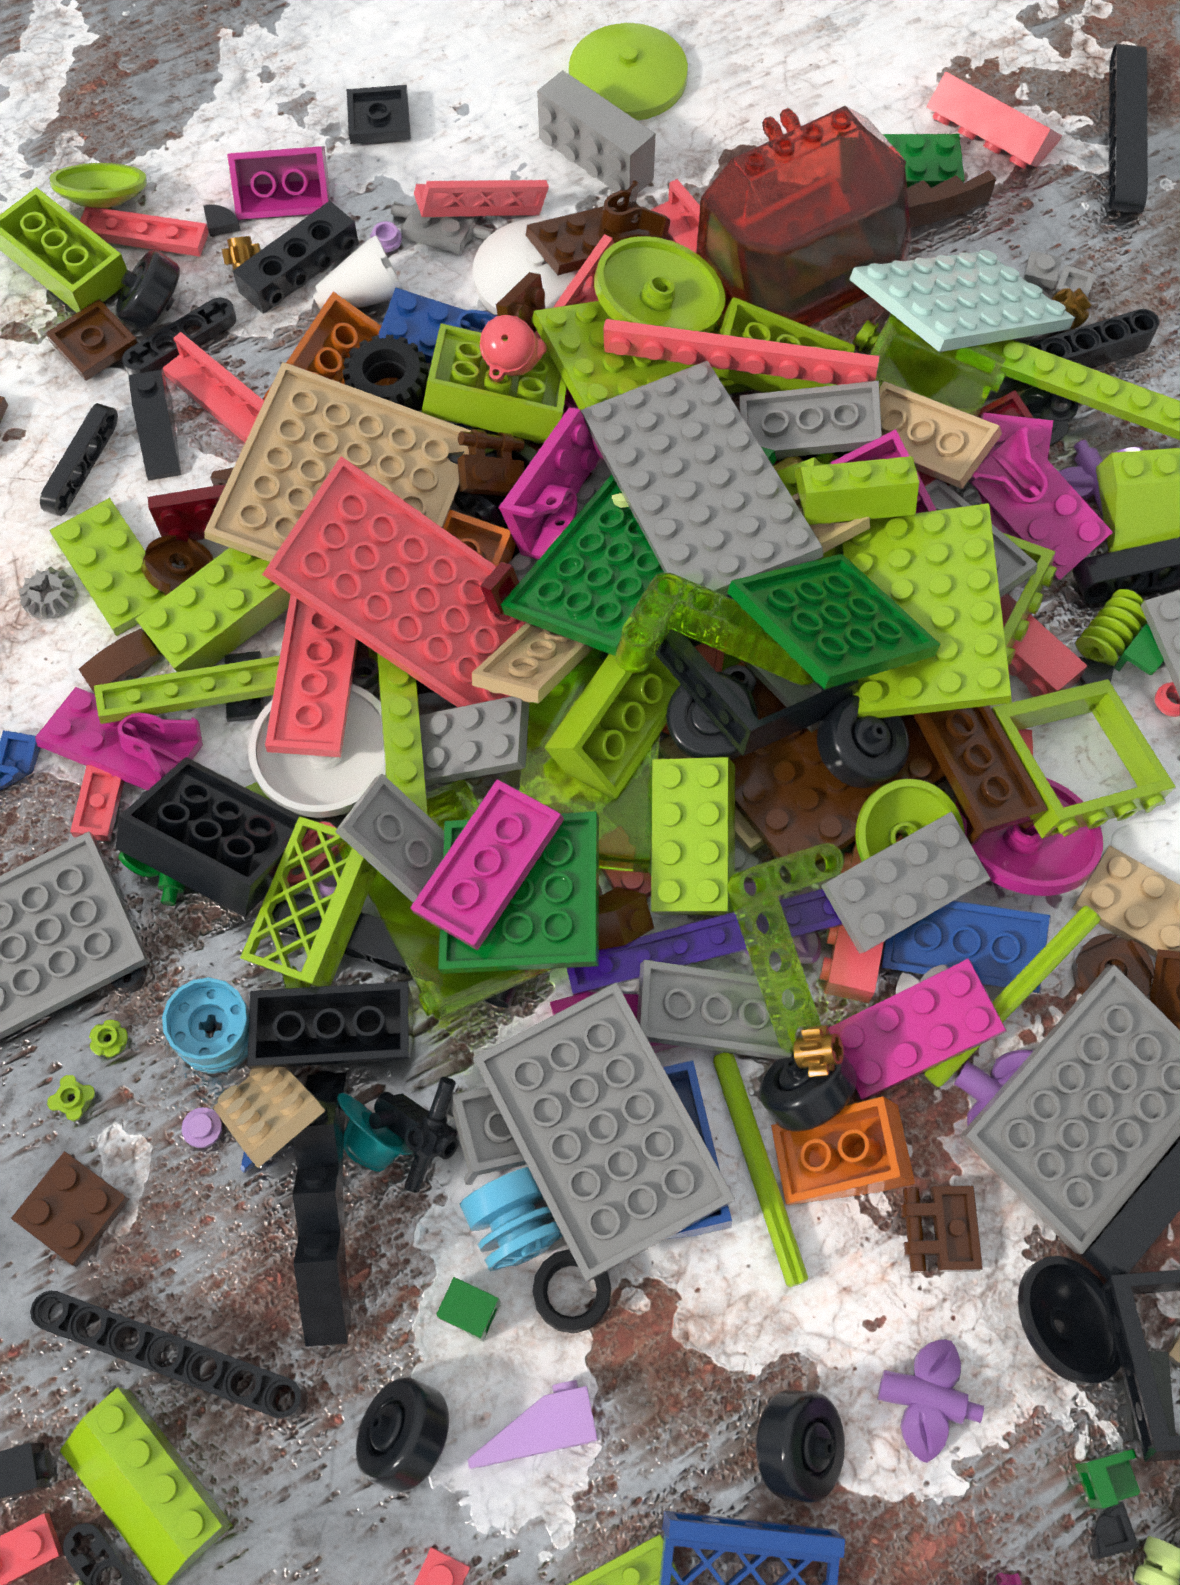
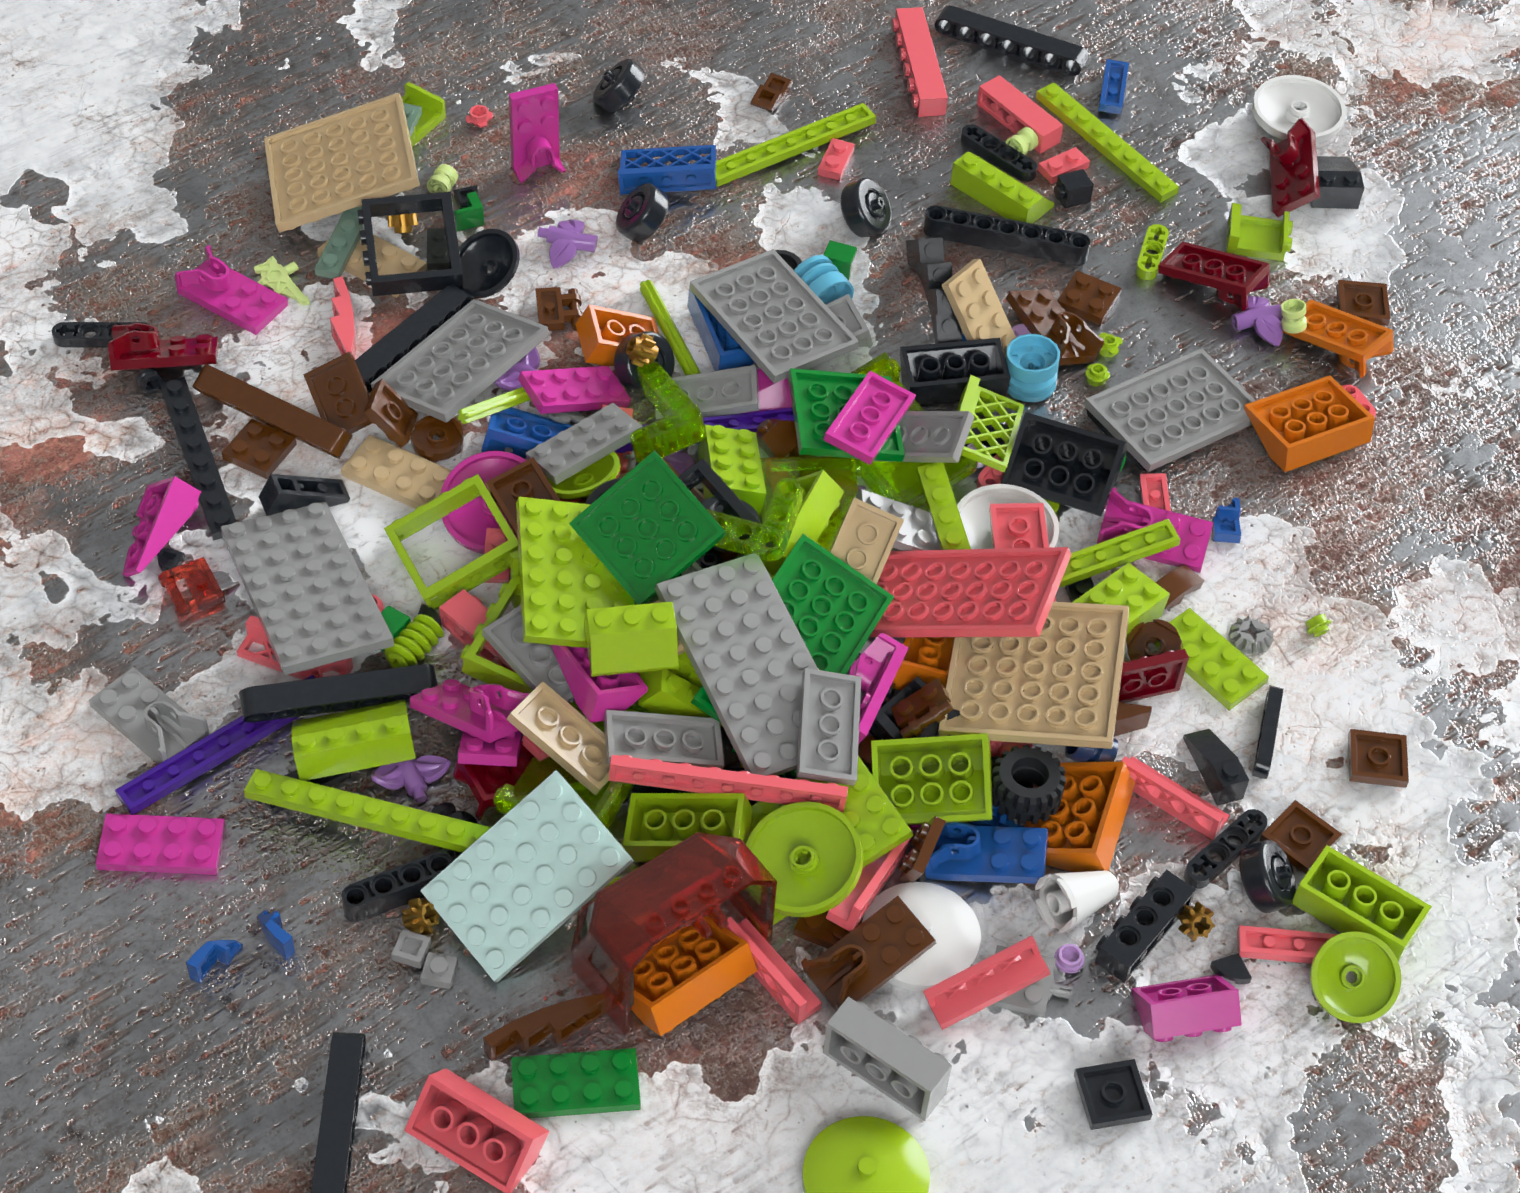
camera: 170 degrees right, 15 degrees down
teal piece [337,1093,414,1172] -> none
black piece [369,1077,459,1193] -> none
lavender slope [468,1380,597,1469] -> none
coral hair [479,315,547,382] -> none
dark red plate [480,562,519,615] -> none
none -> light grey plate [797,668,861,786]
none -> reddish brown plate [1006,289,1104,365]

